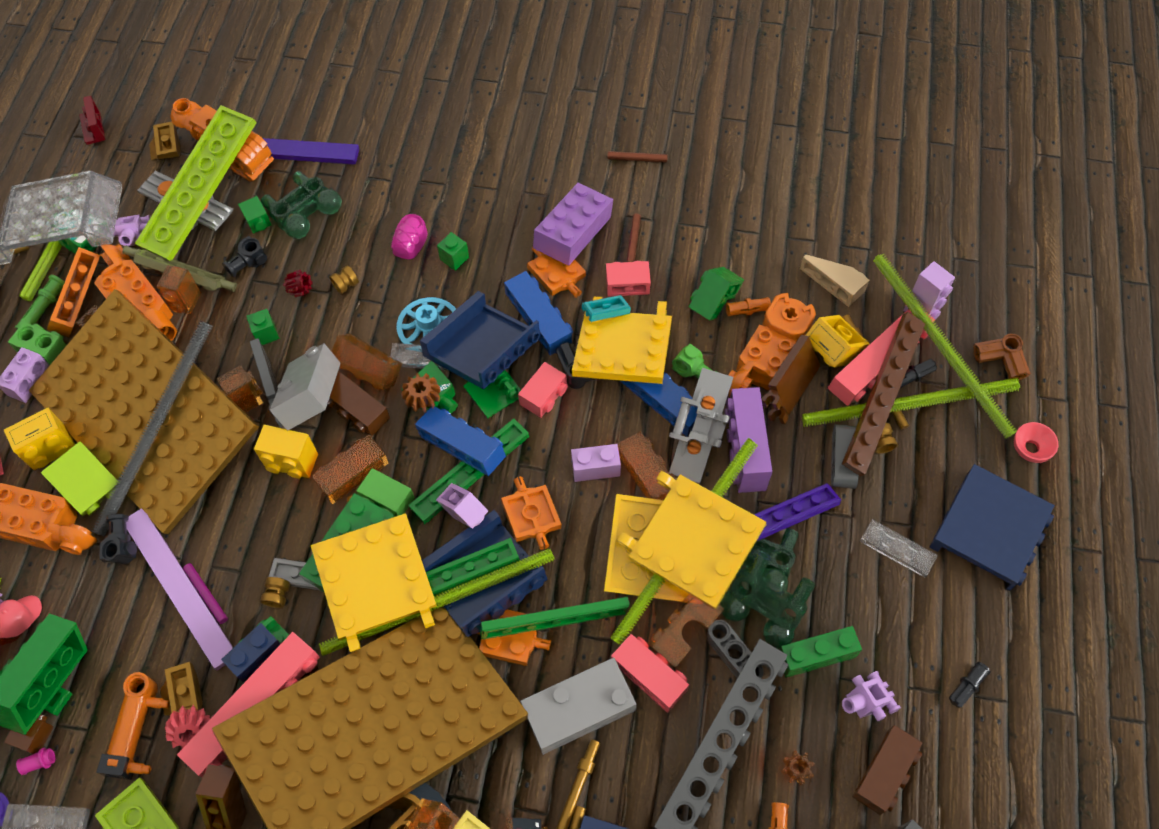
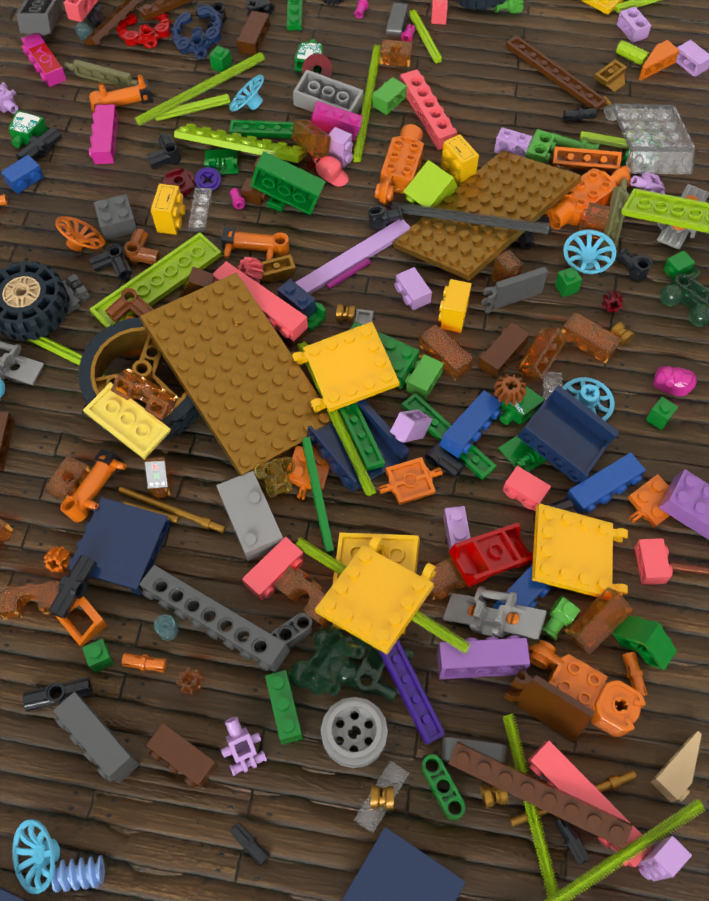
camera: 90 degrees right, 0 degrees up
light grey brick [270,343,341,431] -> none
teal tile [582,295,631,322] -> none
yellow brick [805,315,870,368] -> none
none -> clear light blue wheel [154,614,178,641]
none -> clear yellow piece [254,457,295,498]
none -> light grey wheel [321,697,388,768]
none -> pearl gold wheel [370,785,394,810]
none -> lavender brick [394,267,432,311]
none -> green beam [421,754,465,821]
none -> black piece [425,442,465,478]
none -> red piece [448,523,533,587]
none -> clear orange brick [560,312,622,364]
none -> medium azure wheel [563,230,616,274]
none -> clear orange brick [565,587,633,654]

